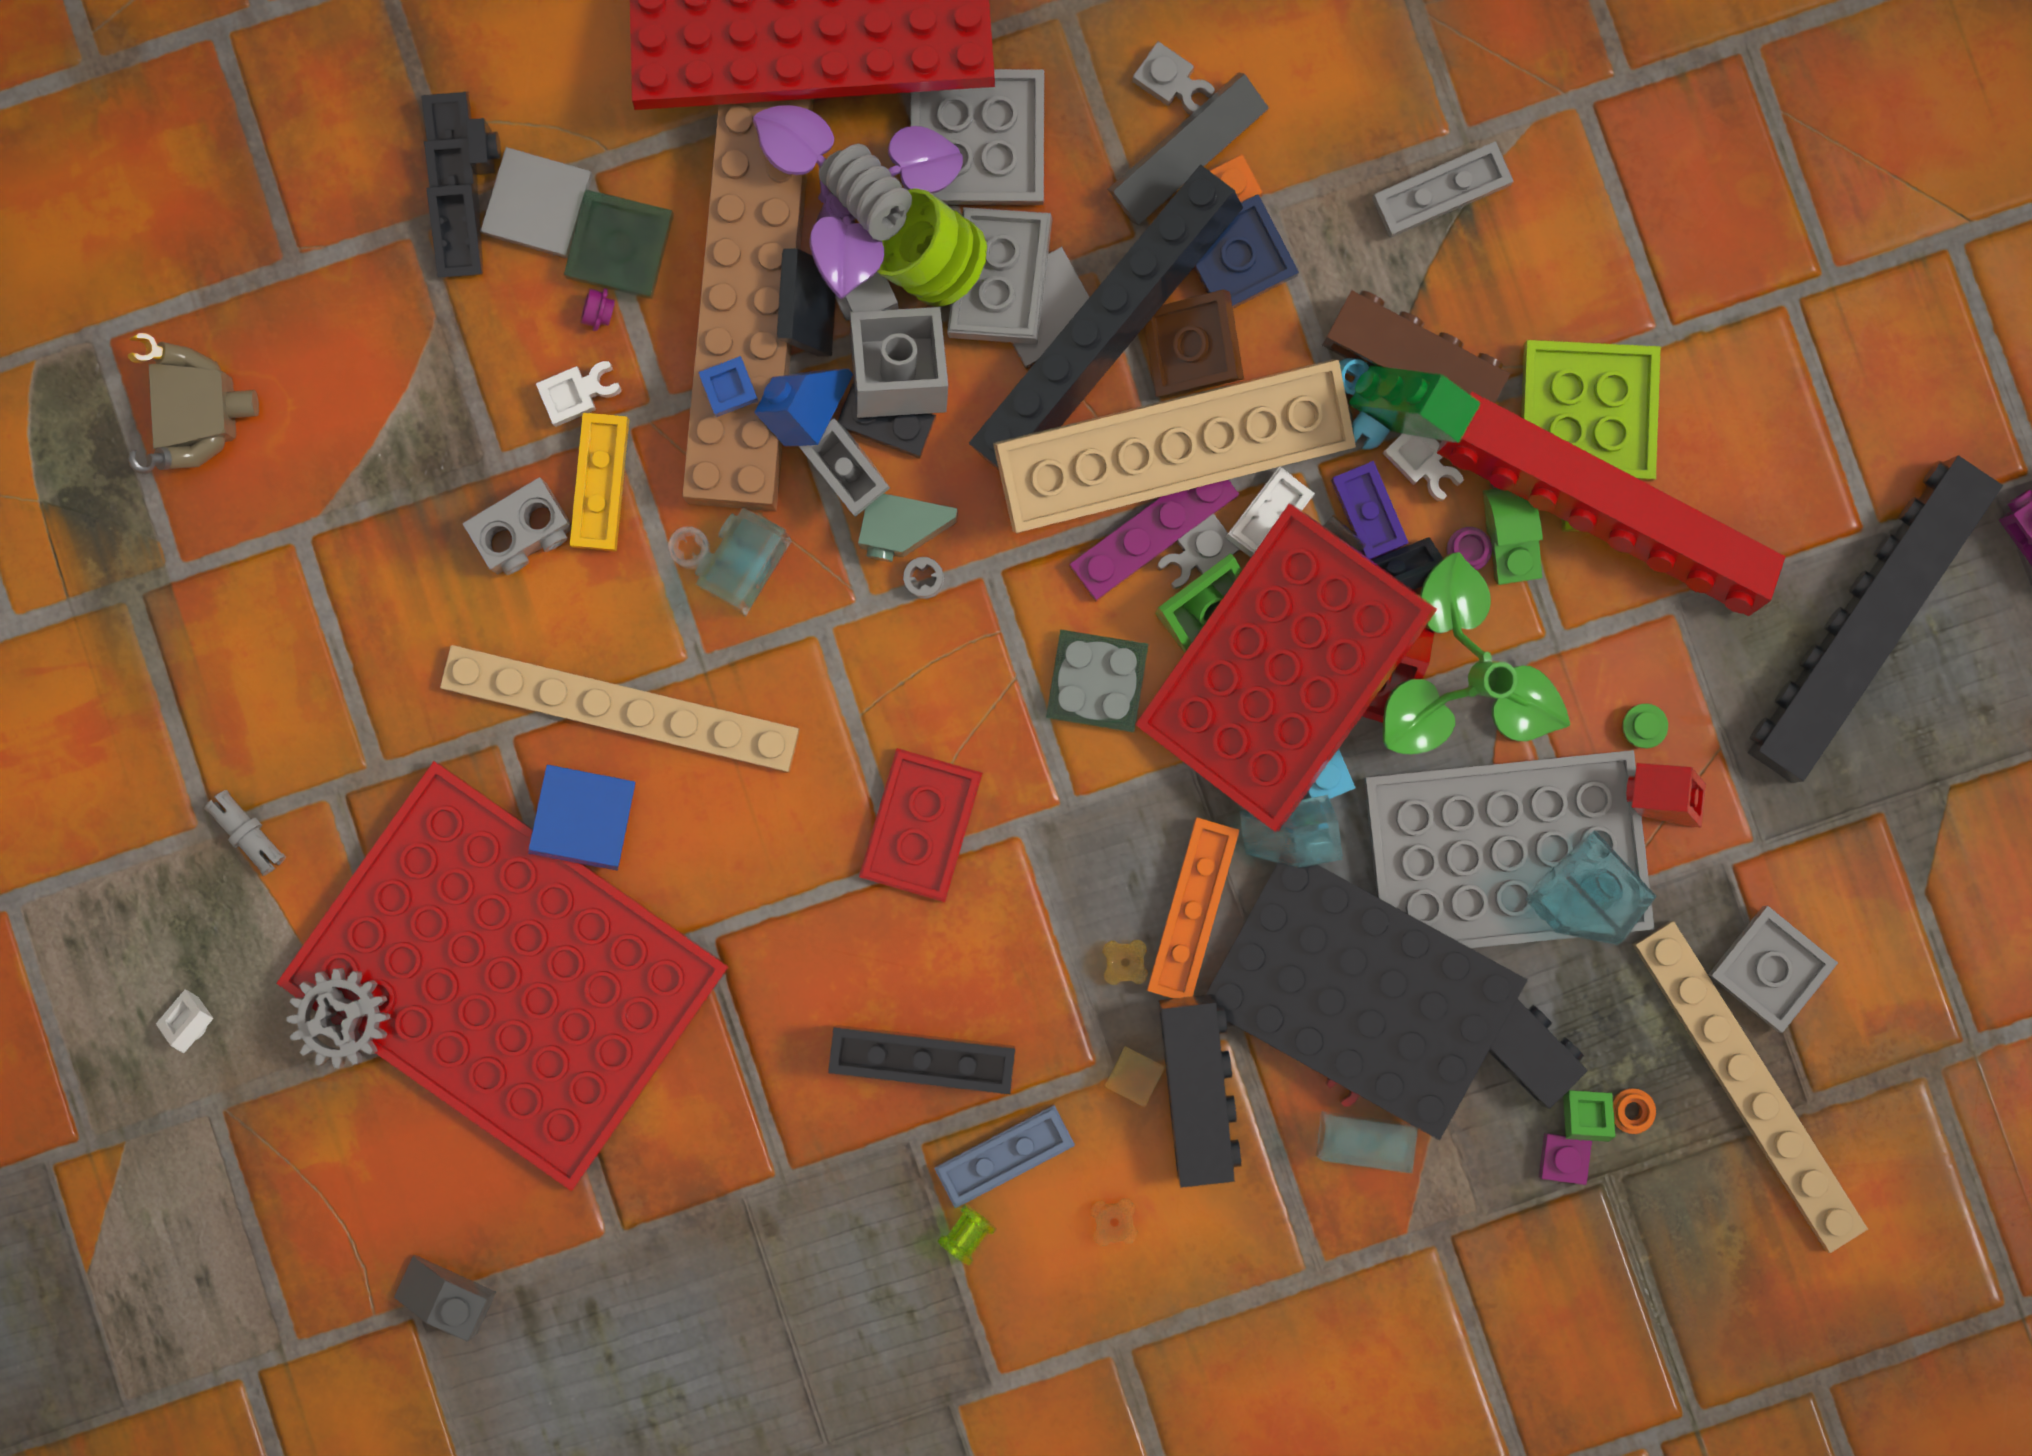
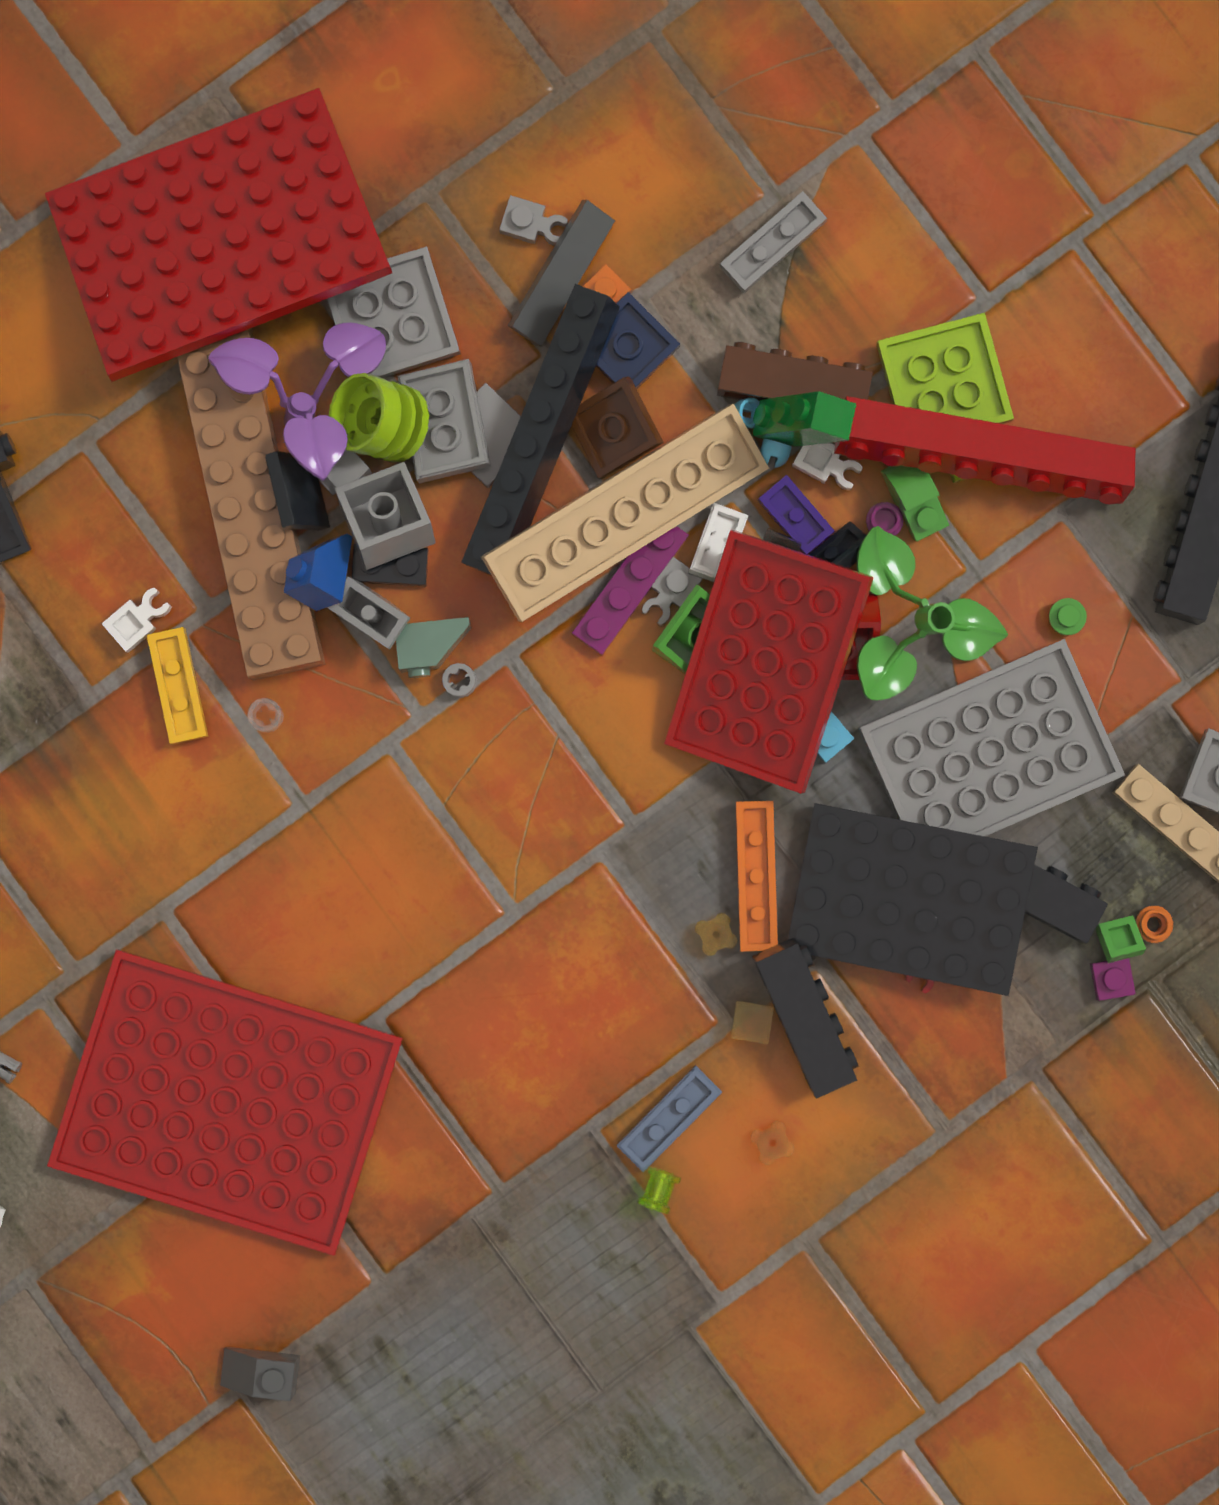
camera: 15 degrees left, 0 degrees up
light grey gear [287,968,390,1068] -> none
tan plate [440,645,800,773] -> none
light grey brick [462,477,572,575] -> none
light grey tile [481,147,593,259] -> none
blue tile [528,764,636,871] -> none
clear green plate [564,189,674,299] -> none
magenta plate [580,288,615,331] -> none
clear light blue slope [695,508,792,616] -> none
blue plate [698,356,758,417] -> none
light grey piece [819,144,912,241] -> none
black brick [828,1025,1015,1094] -> none
red tile [859,748,983,902] -> none
light grey piece [1046,629,1149,733] -> none
clear light blue slope [1239,795,1343,868] -> none
clear light blue brick [1316,1111,1418,1173] -> none
clear light blue slope [1525,830,1657,945] -> none
red slope [1626,763,1706,828] -> none

